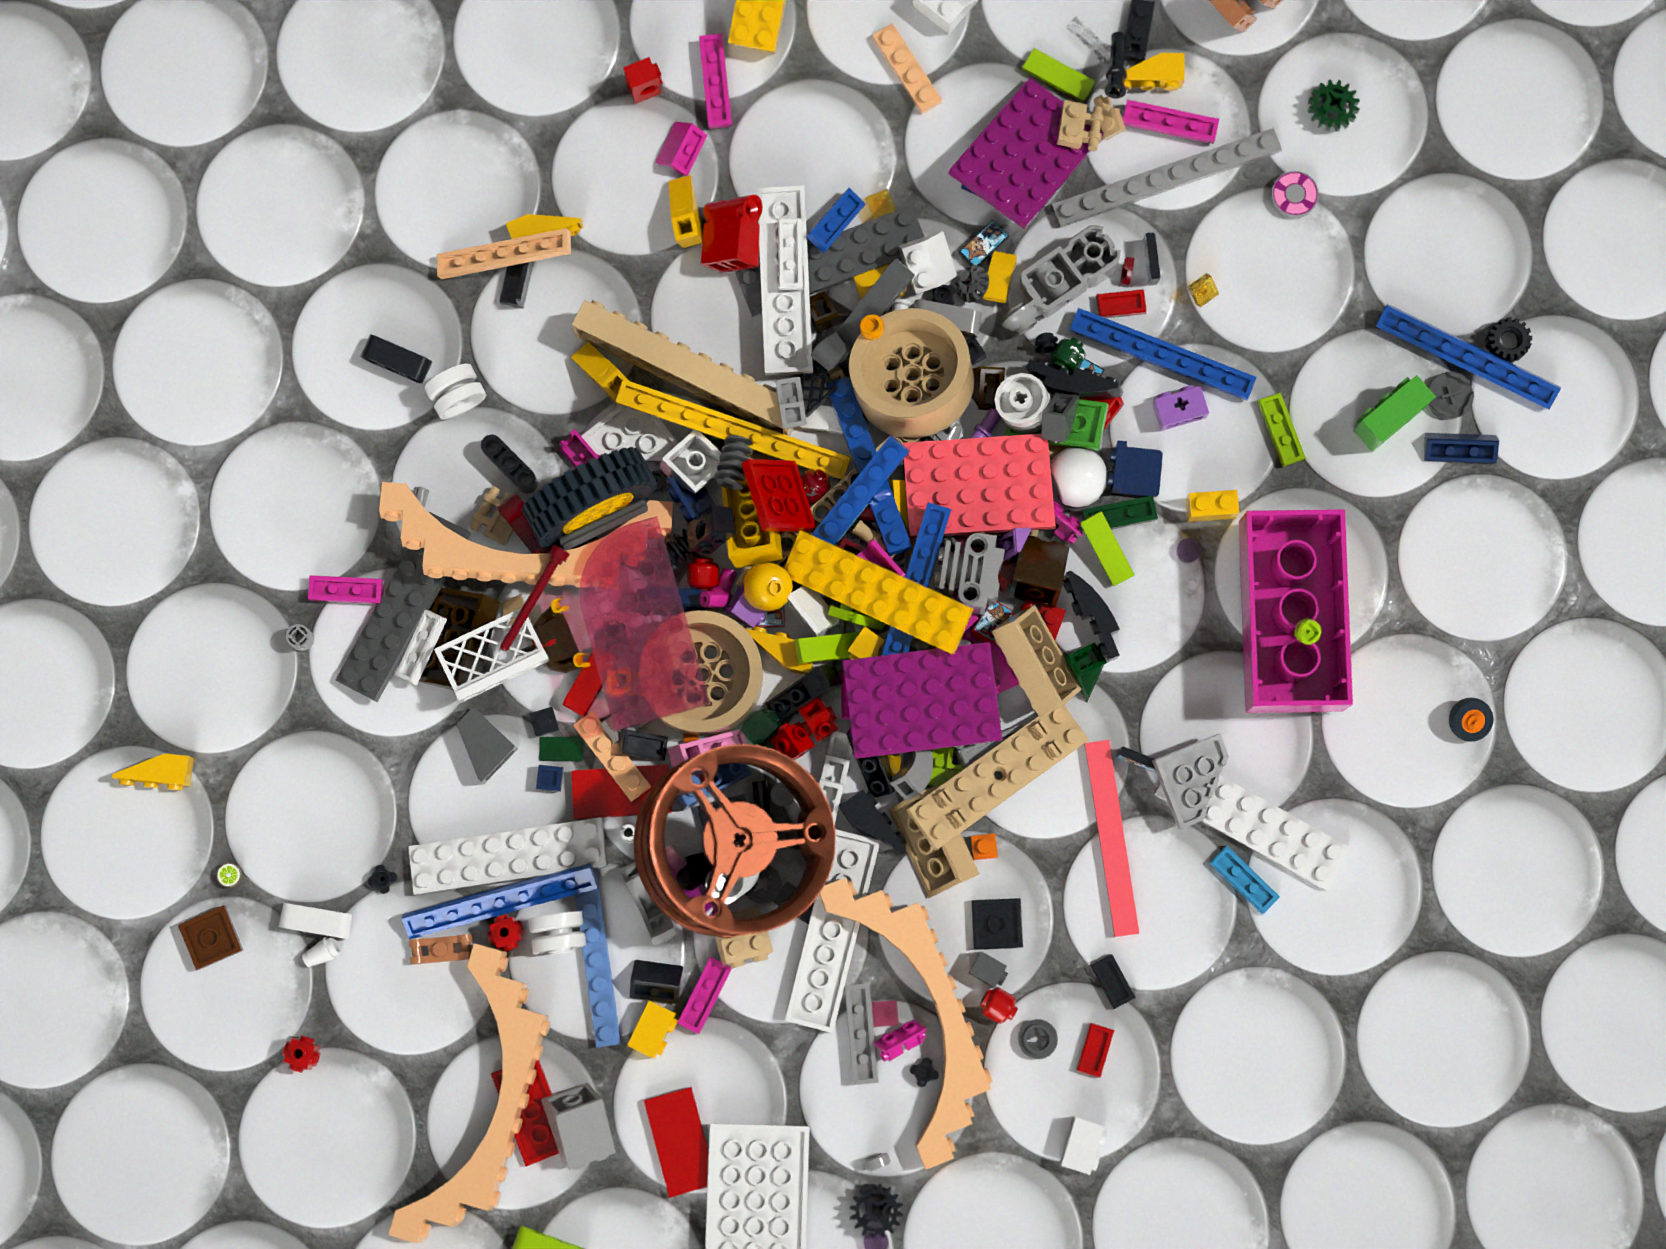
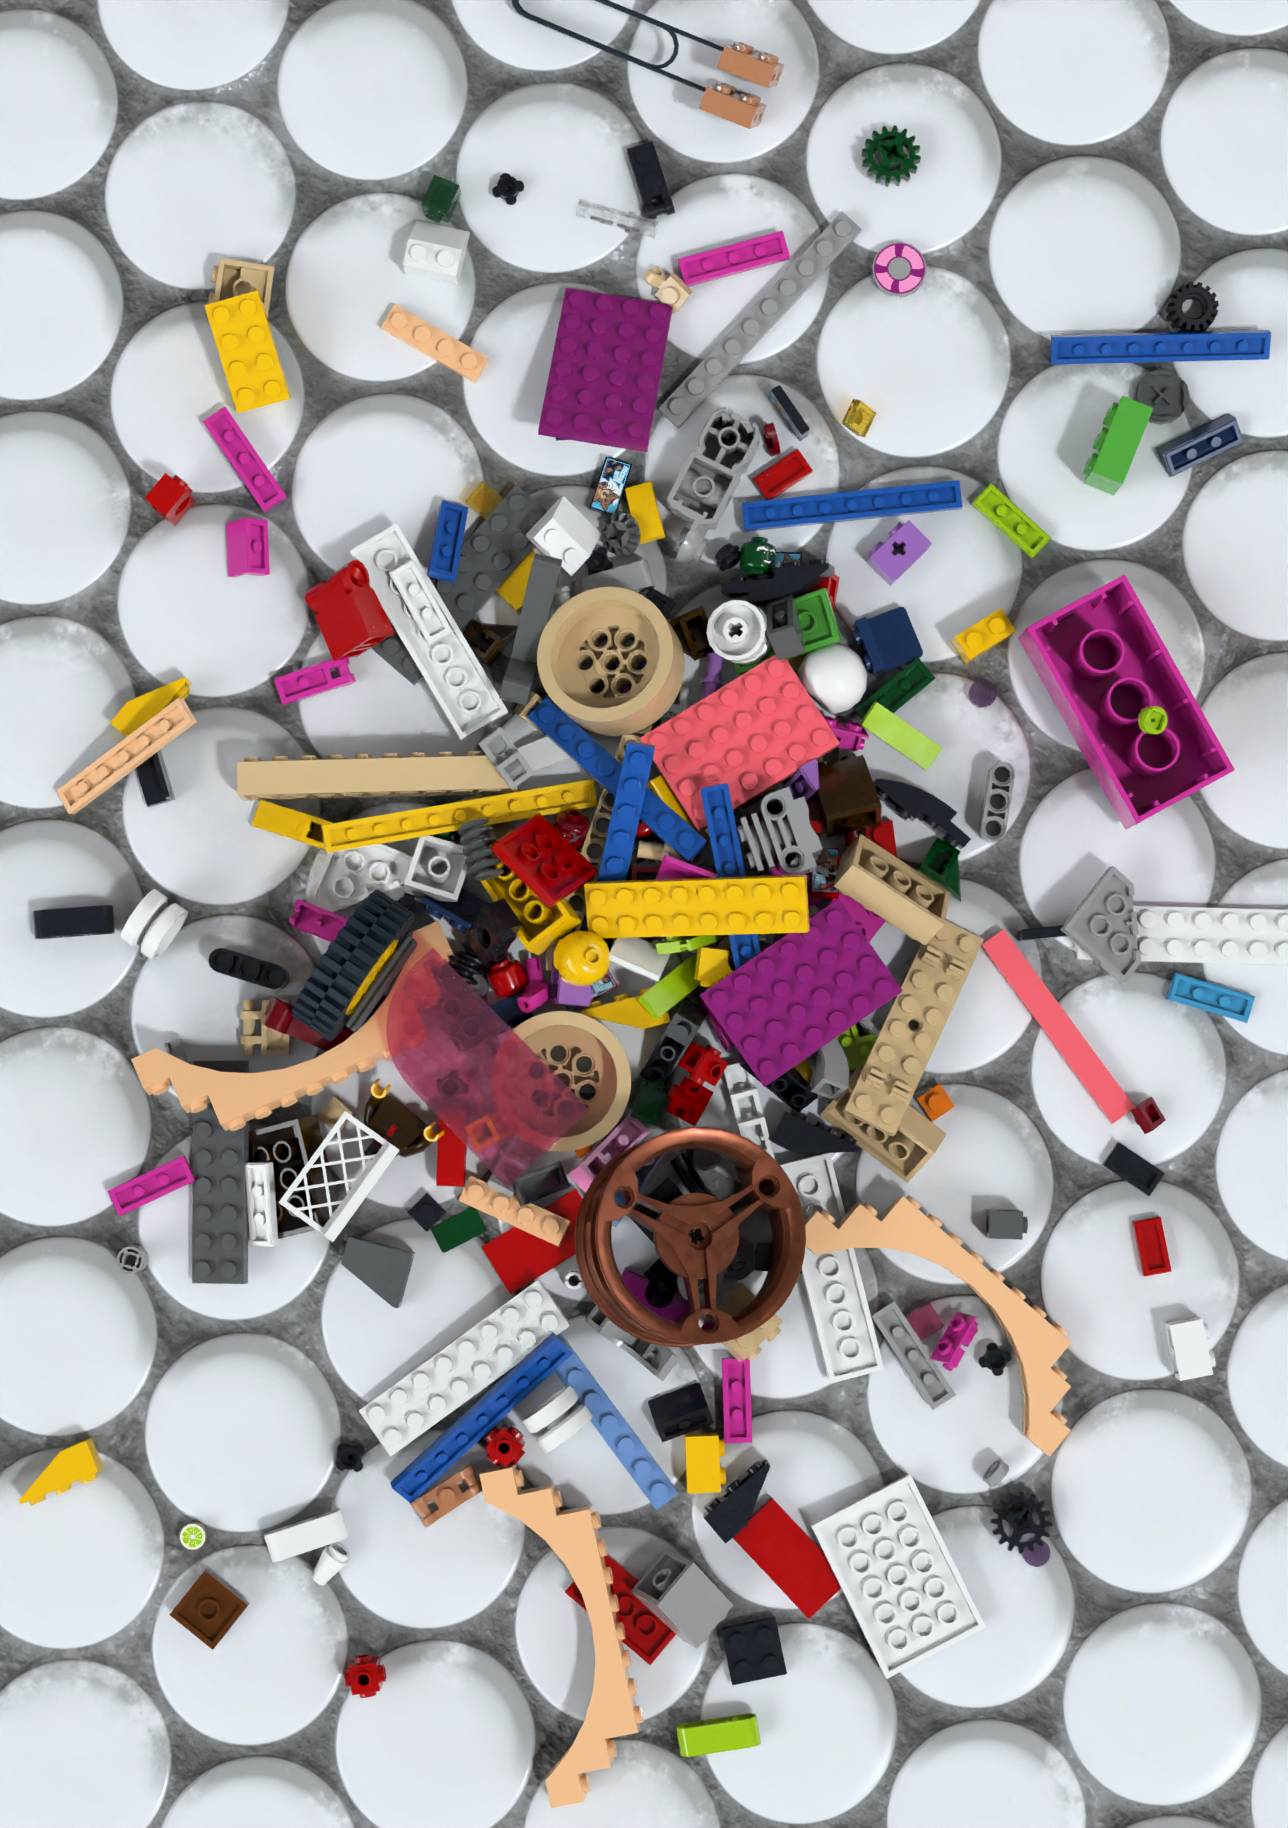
camera: 30 degrees left, 5 degrees up
dark red piece [500,544,570,651] -> none
dark blue plate [536,765,564,792] -> none
yellow slope [668,175,703,248] -> none
black window [798,360,838,418] -> none
light orange tile [860,314,885,340] -> none
black tile [971,898,1023,950] -> none
red head [979,987,1018,1024] -> none
dark grey gear [1018,1019,1058,1059] -> none
lime tile [1022,48,1095,103] -> none
tan plate [1057,100,1104,151] -> none
black pin [1105,32,1127,99] -> none
yellow slope [1119,53,1185,91] -> none
none -> dark pink plate [274,658,356,706]
none -> black slope [703,1459,770,1544]
none -> black plate [721,1617,787,1685]
none -> light grey beam [978,762,1015,843]
none -> dark red plate [1130,1097,1166,1134]

